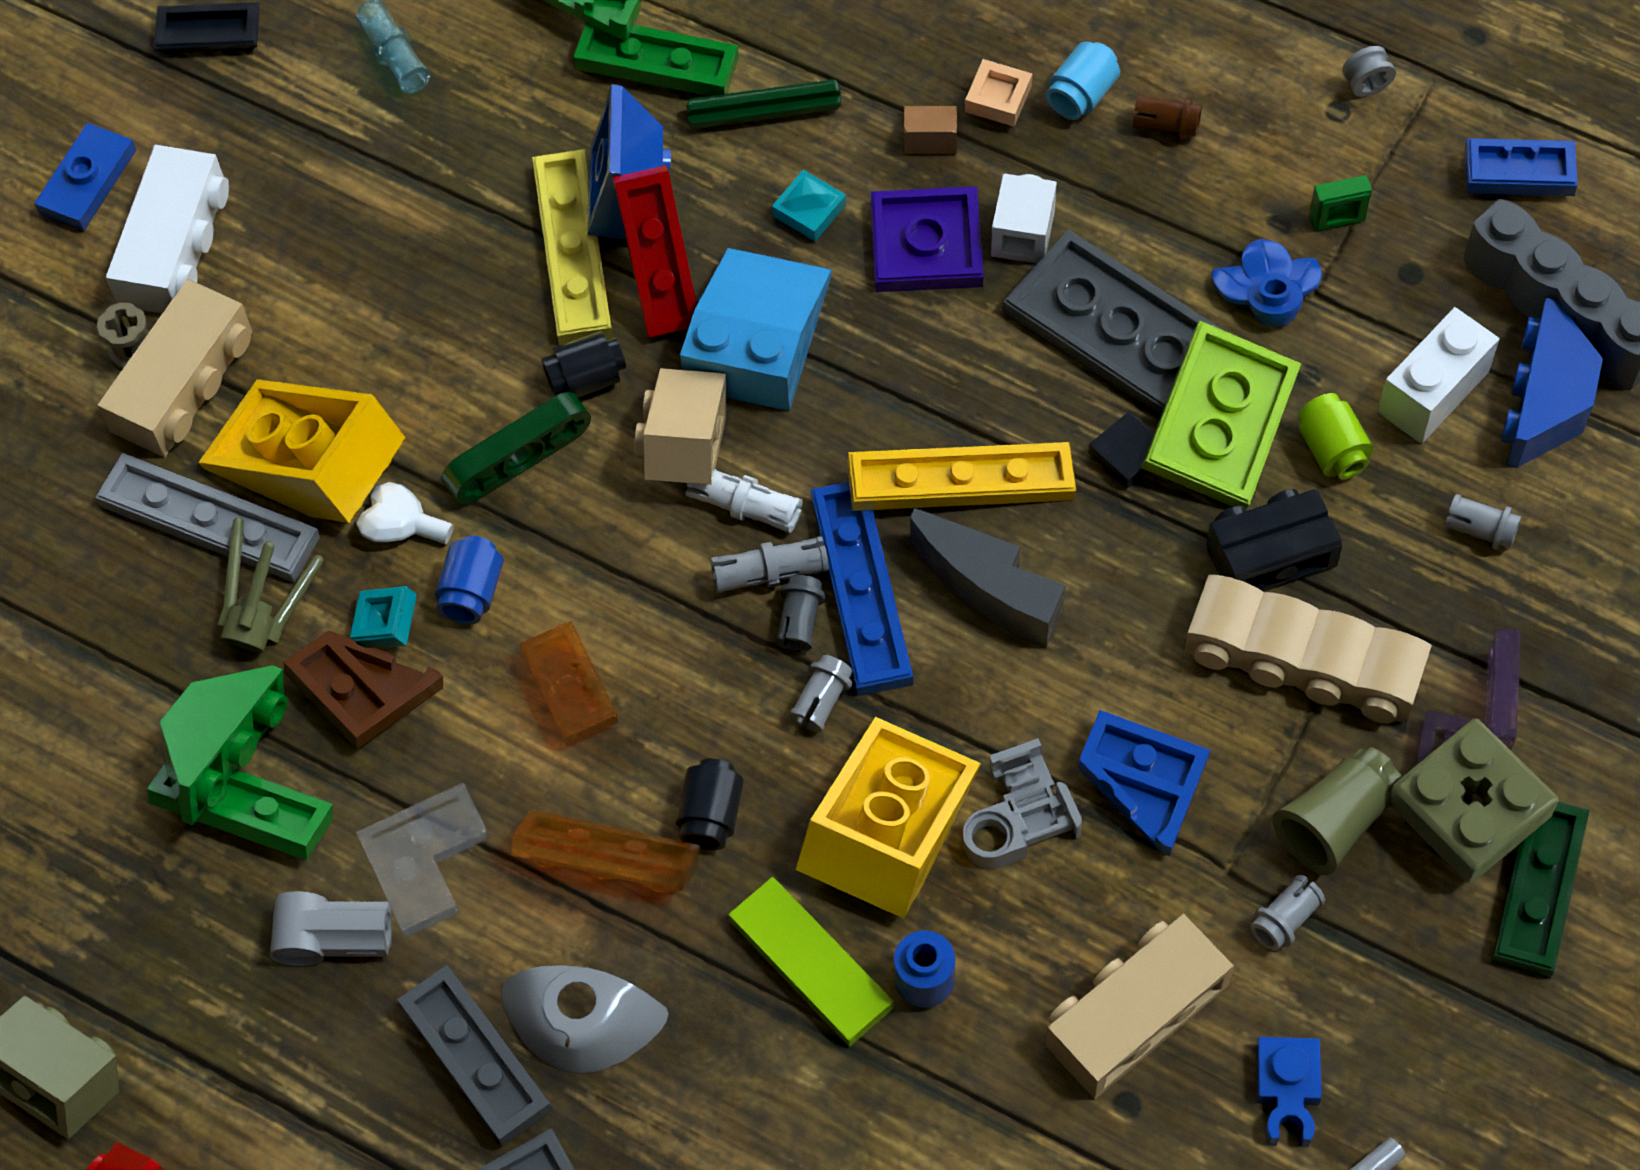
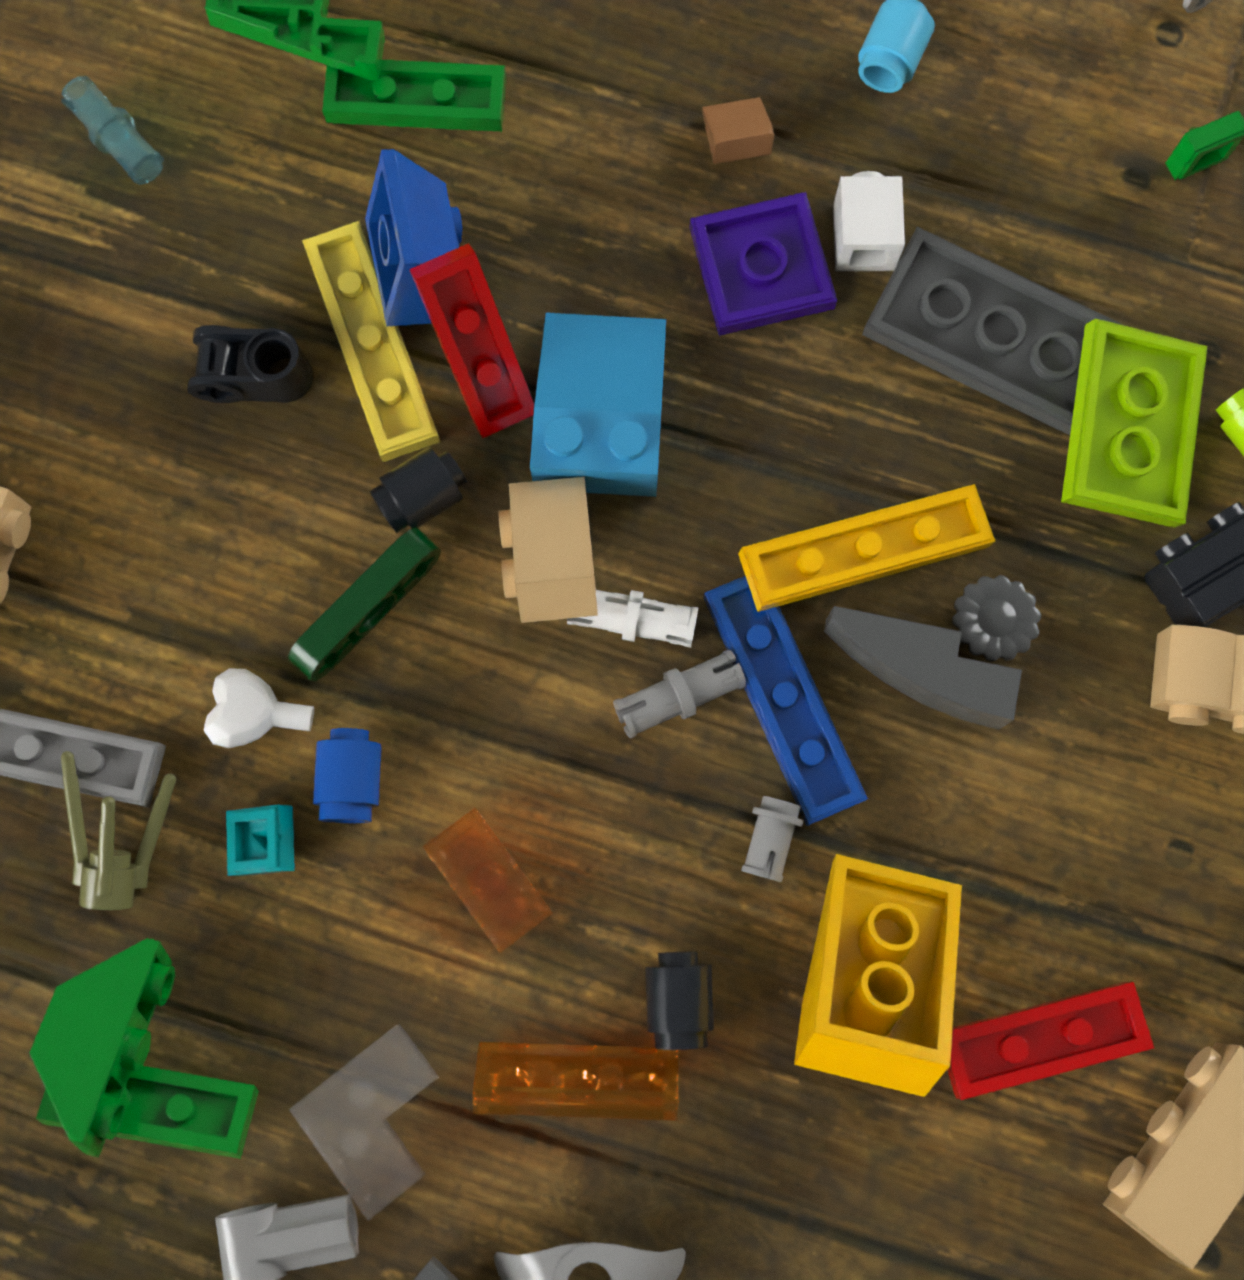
camera: 15 degrees left, 15 degrees up
yellow slope [199,379,406,523] -> none
reddish brown wing [283,631,443,749] -> none
dark green axle [686,79,842,129] -> none
lime tile [728,876,894,1047] -> none
teal tile [772,170,846,242] -> none
dark grey pin [776,575,825,652] -> none
blue brick [894,930,955,1007] -> none
light grey piece [963,738,1082,869] -> none
light nougat plate [965,59,1032,127] -> none
blue wing [1078,710,1210,856] -> none
black tile [1088,411,1154,489] -> none
reddish brown pin [1133,94,1202,140] -> none
blue plate [1212,239,1322,326] -> none
none -> black piece [187,325,314,403]
none -> red plate [947,981,1154,1100]
none -> dark grey piece [952,575,1041,662]

